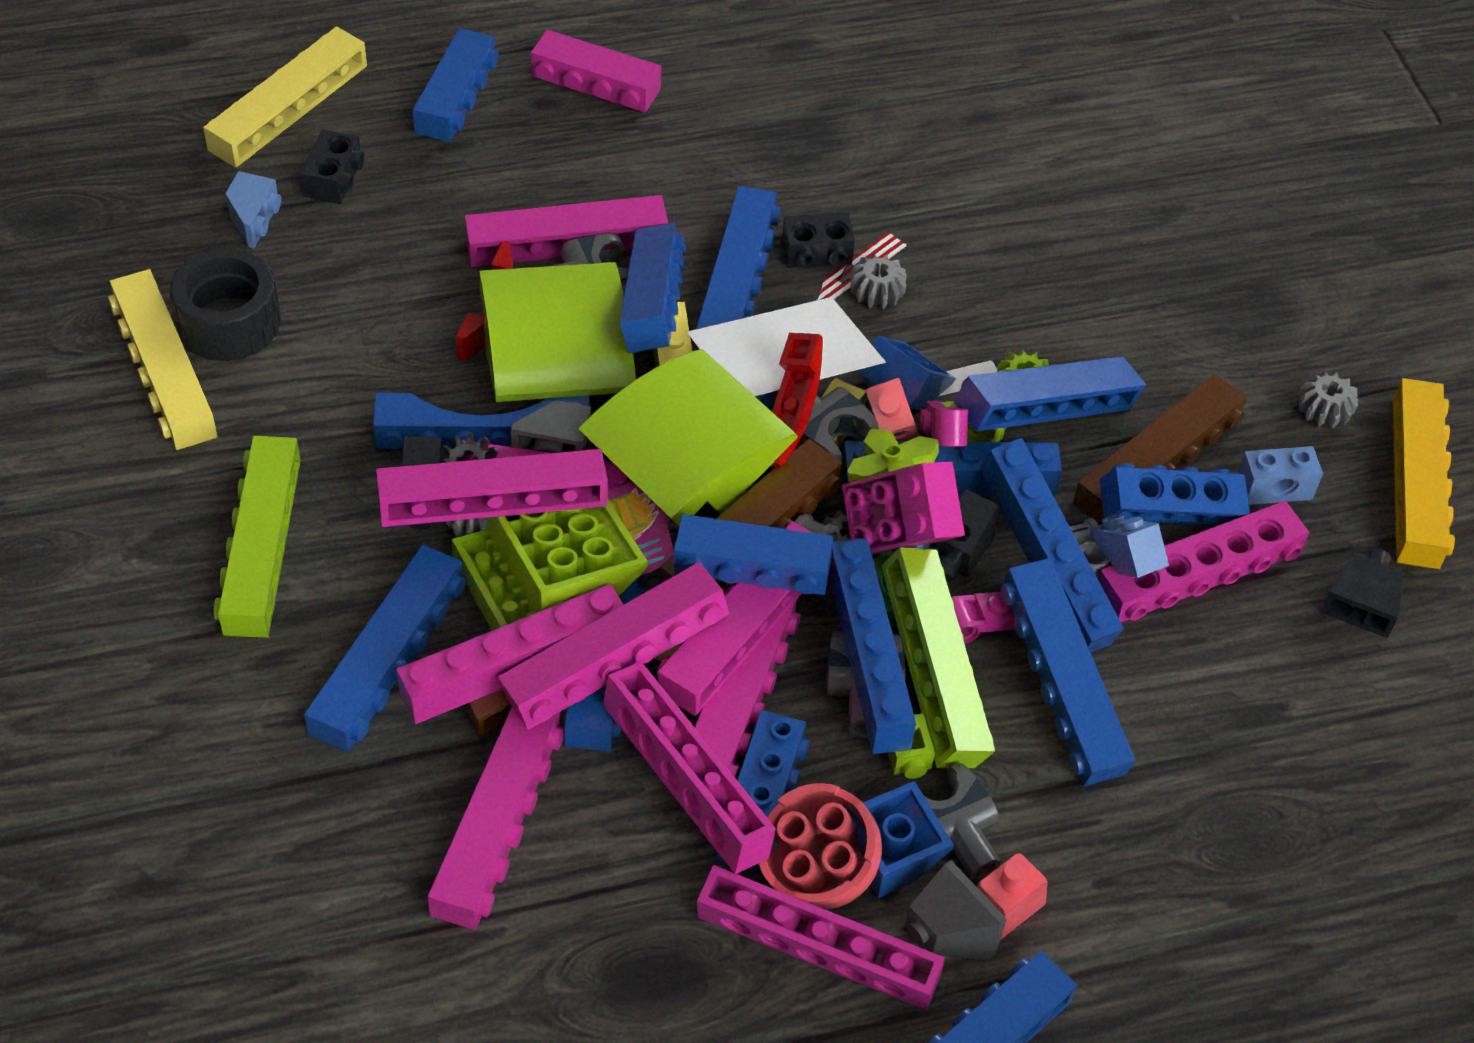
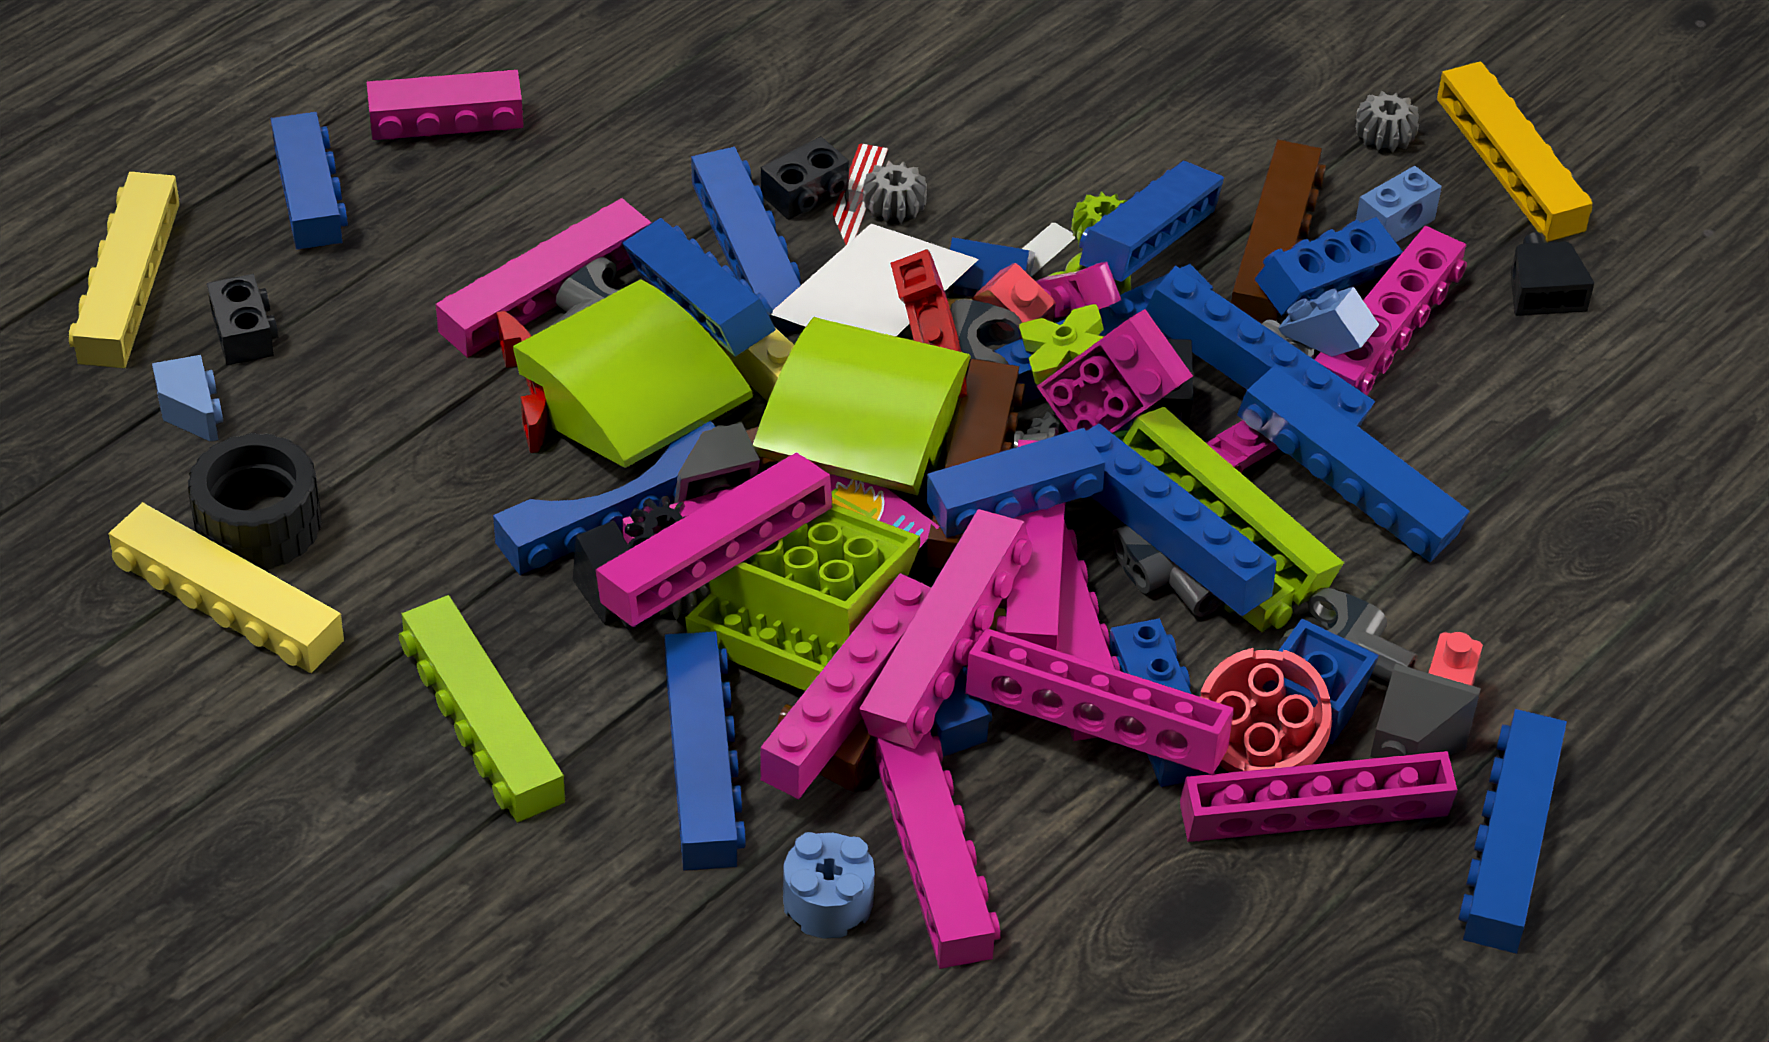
camera: 30 degrees left, 5 degrees down
none -> medium blue brick [783,832,875,939]

